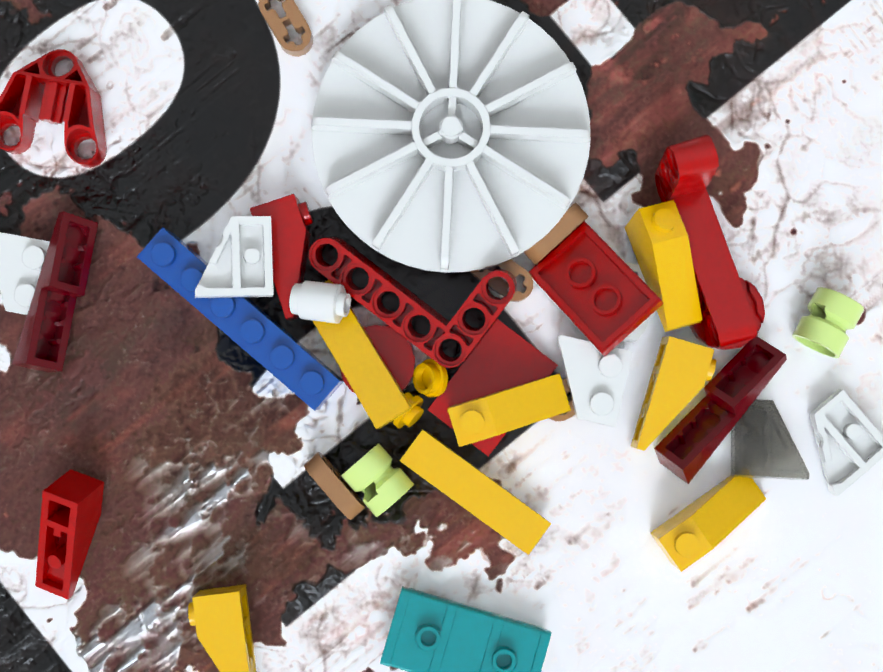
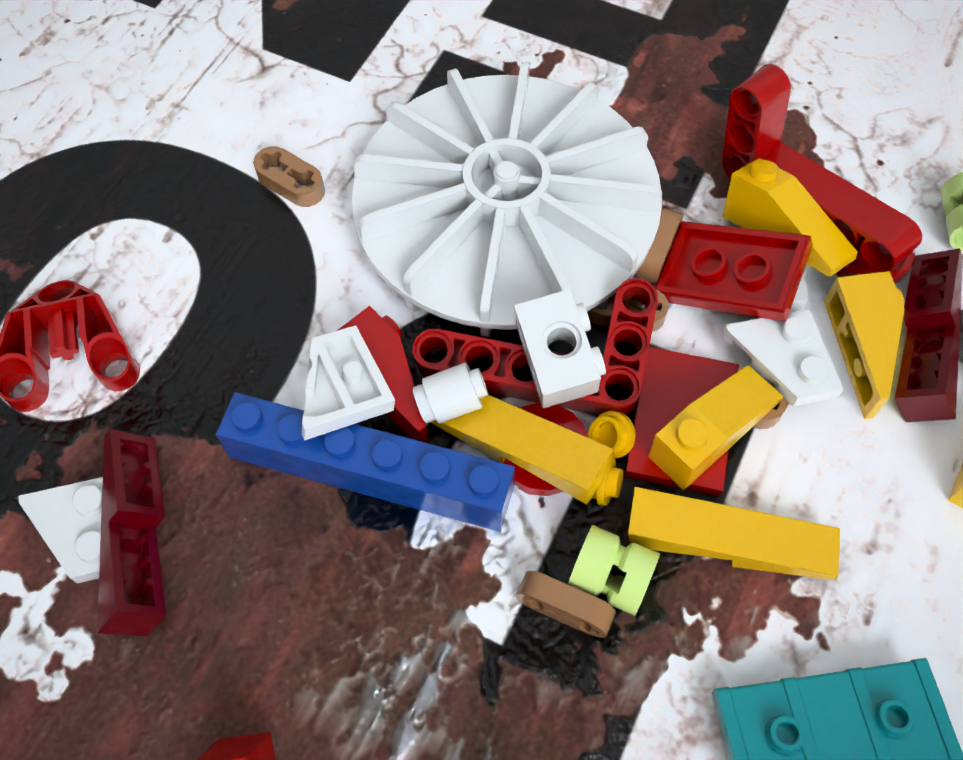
camera: 25 degrees left, 25 degrees down
none -> white brick [514,289,606,408]

